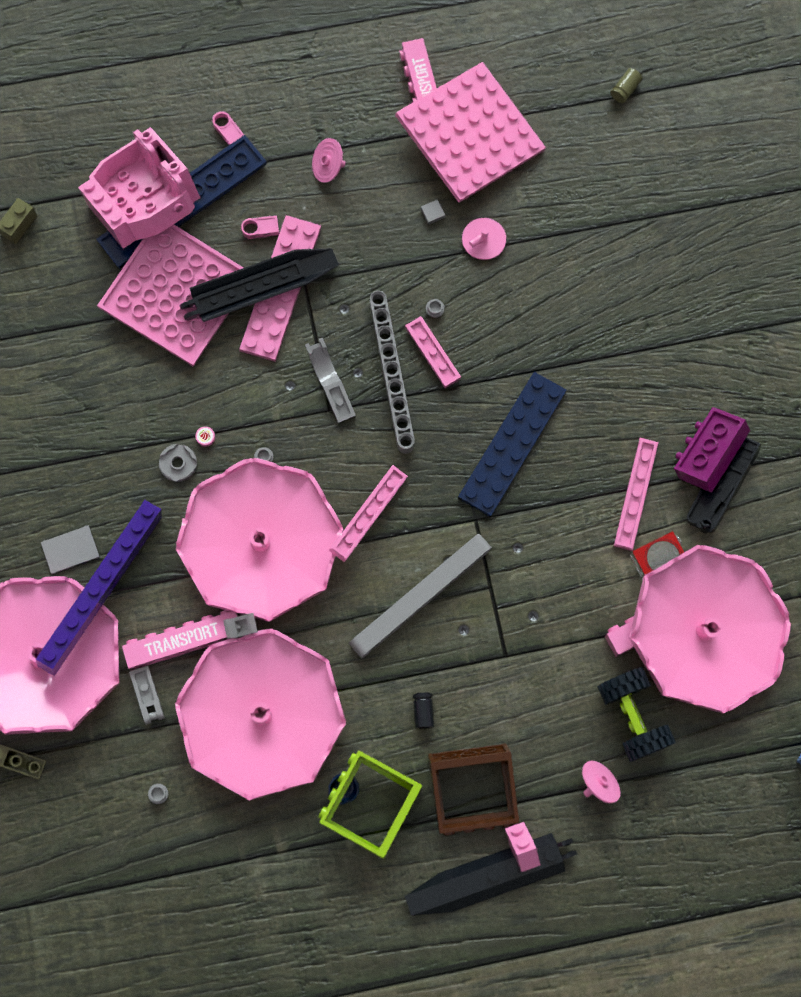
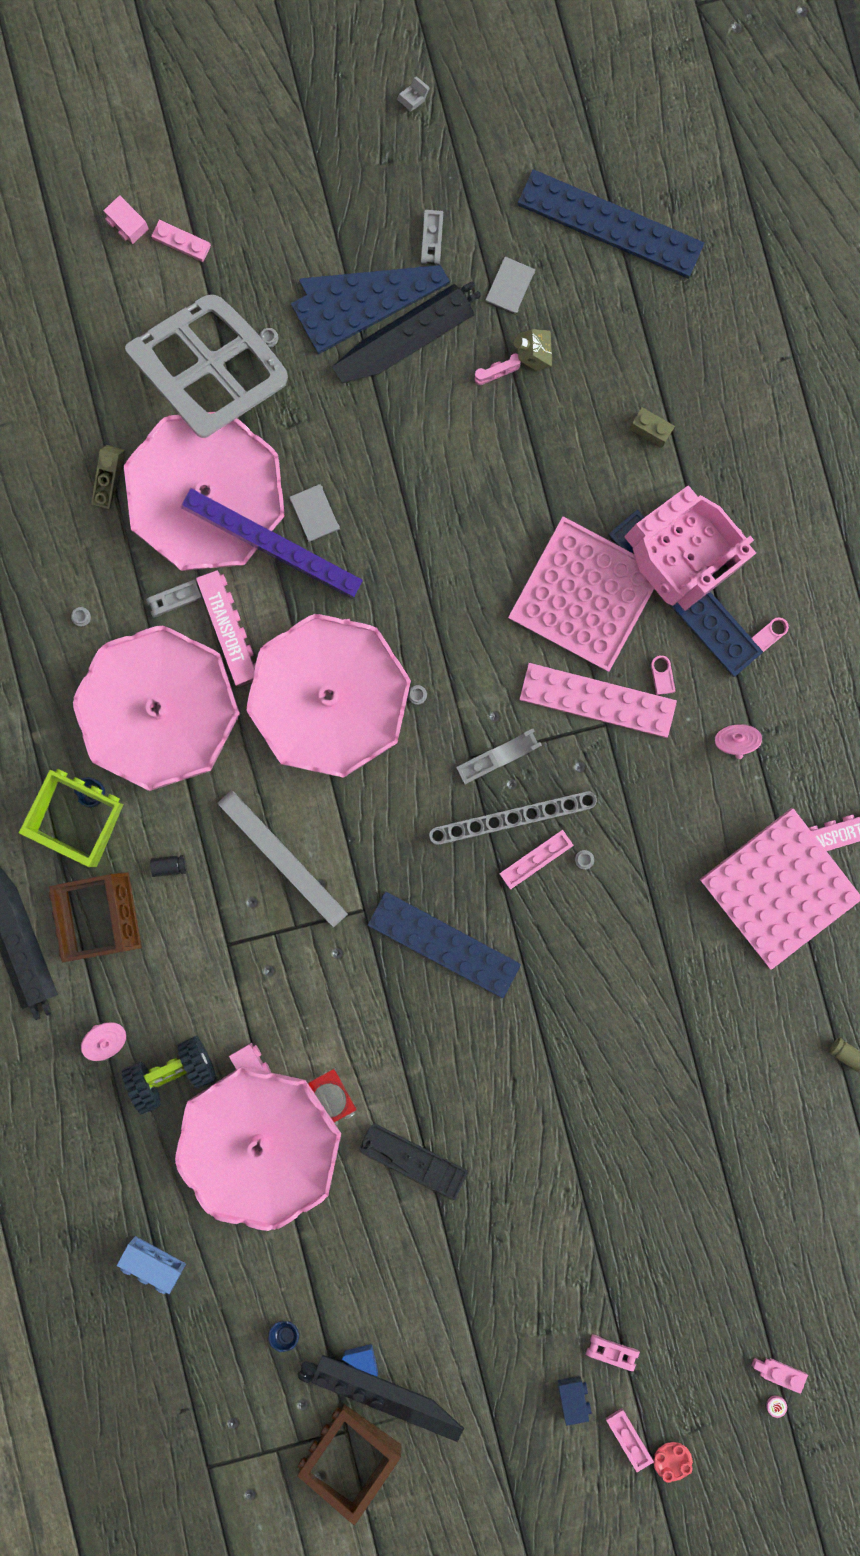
camera: 90 degrees right, 10 degrees up
light grey tile [159,444,197,482] -> none
black hinge [179,248,339,322] -> none
tile [196,427,215,447] -> none
light grey bracket [223,613,258,639] -> none
bright pink tile [329,465,408,562] -> none
light grey tile [421,200,445,225] -> none
bright pink shield [462,218,506,260] -> none
bright pink brick [505,822,540,872] -> none
bright pink tile [613,438,658,551] -> none
magenta piece [674,407,750,493] -> none

